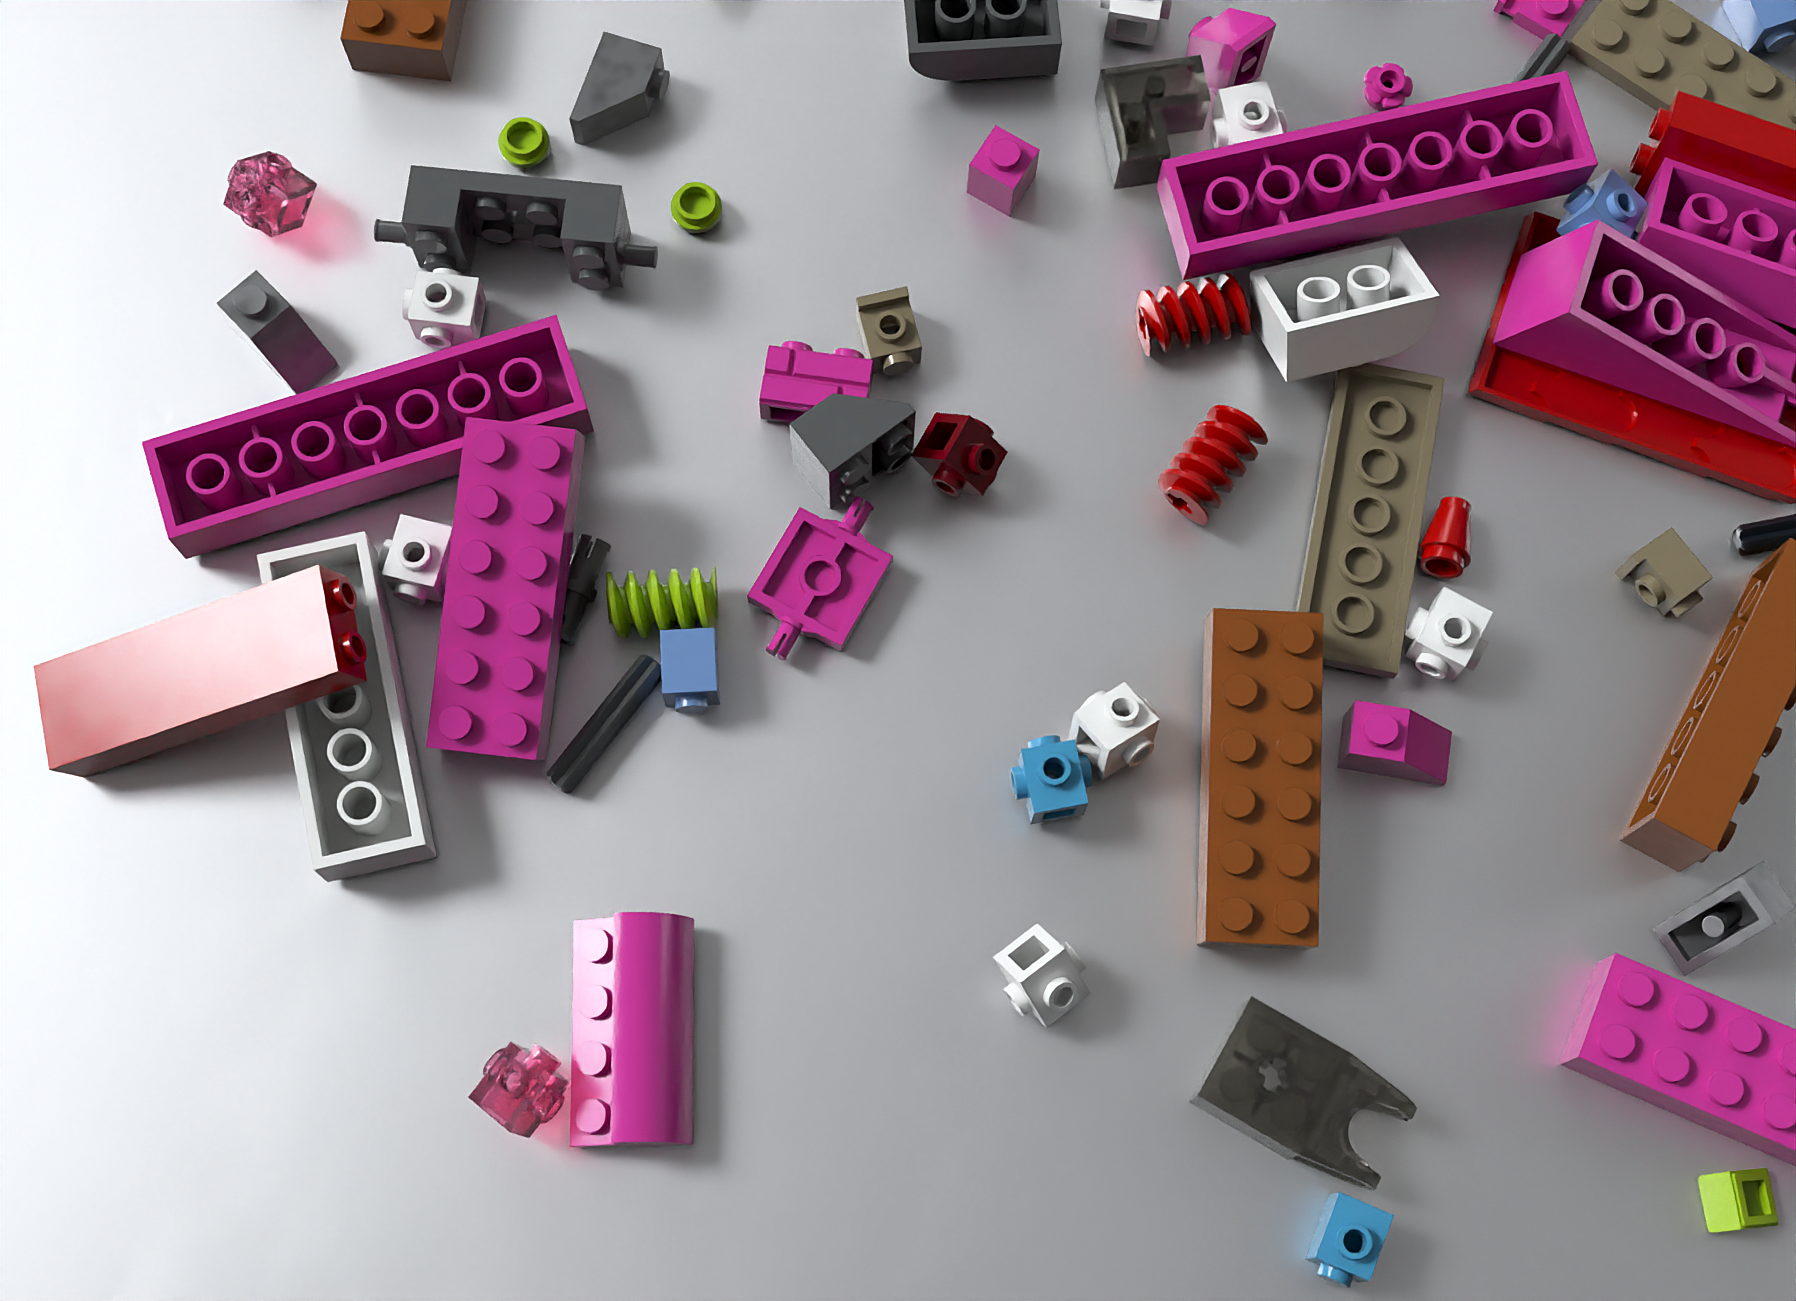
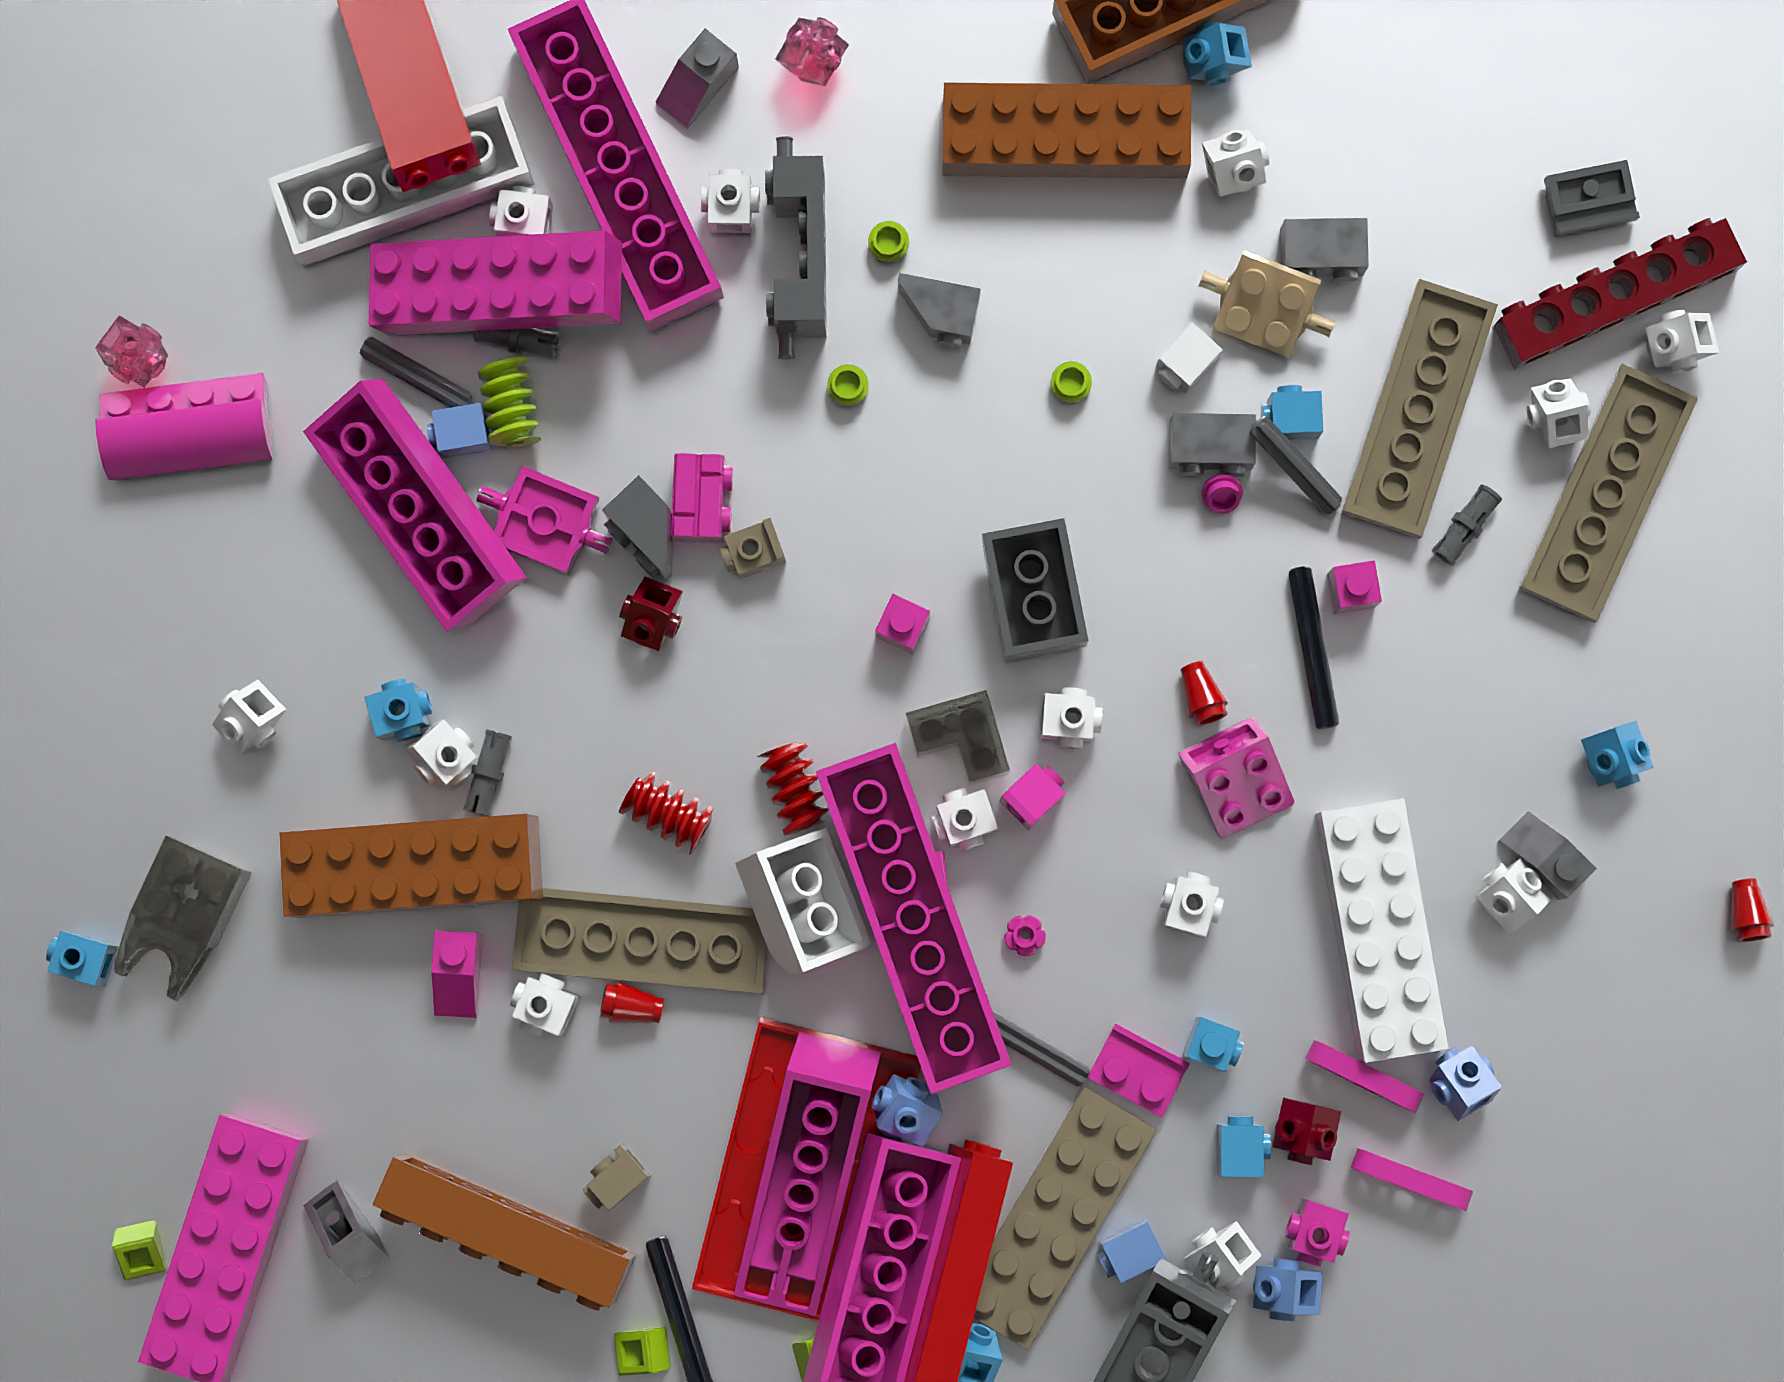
camera: 90 degrees right, 10 degrees up
none -> dark pink brick [303,379,527,632]
none -> dark grey pin [463,729,512,816]

